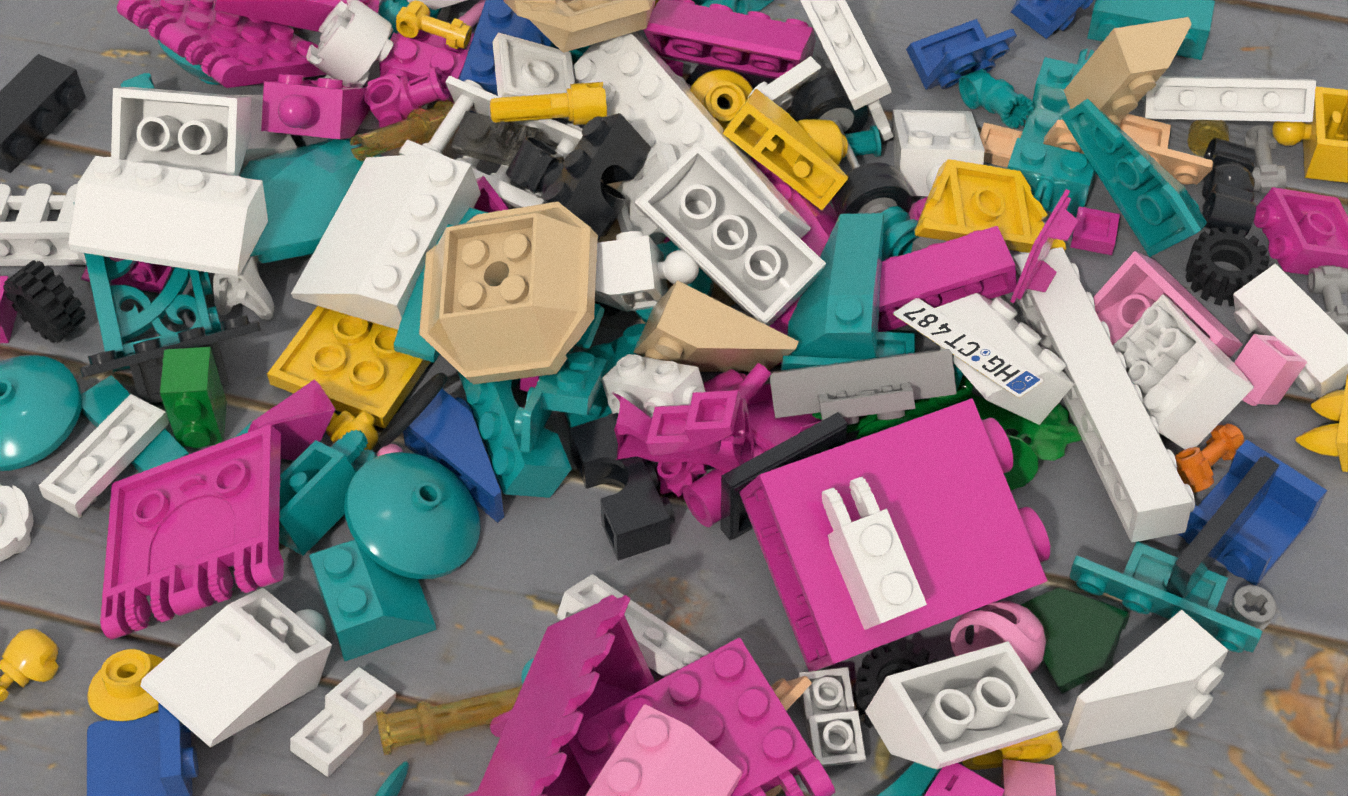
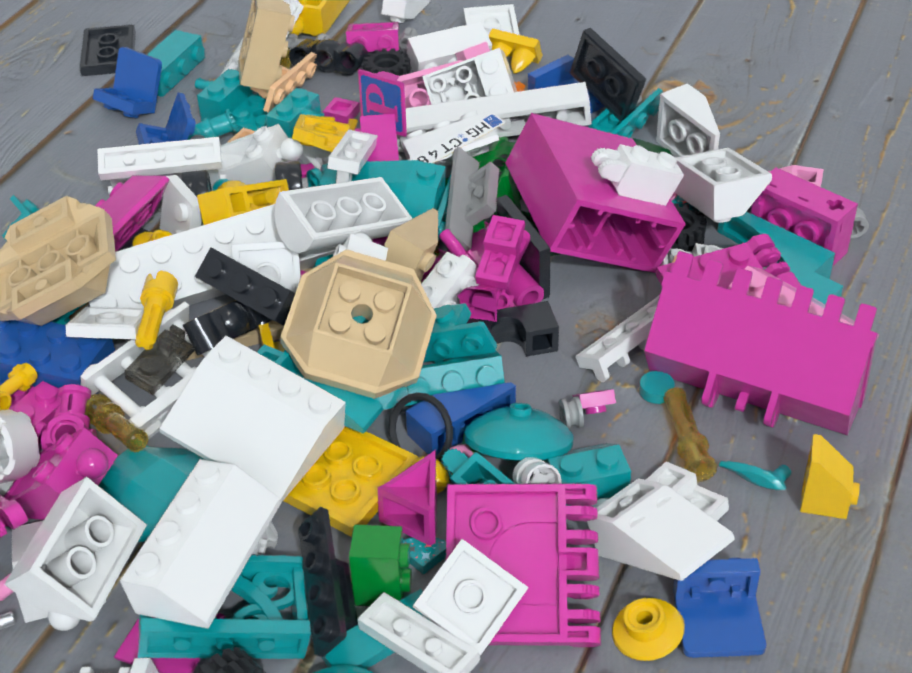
camera: 80 degrees left, 10 degrees down
teal wedge [1061,99,1207,257] -> none
none -> white hinge [327,130,378,183]
none -> white plate [413,539,528,656]
none -> white wheel [513,457,562,484]
none -> light grey bush [559,397,584,430]
none -> plate [573,389,616,415]

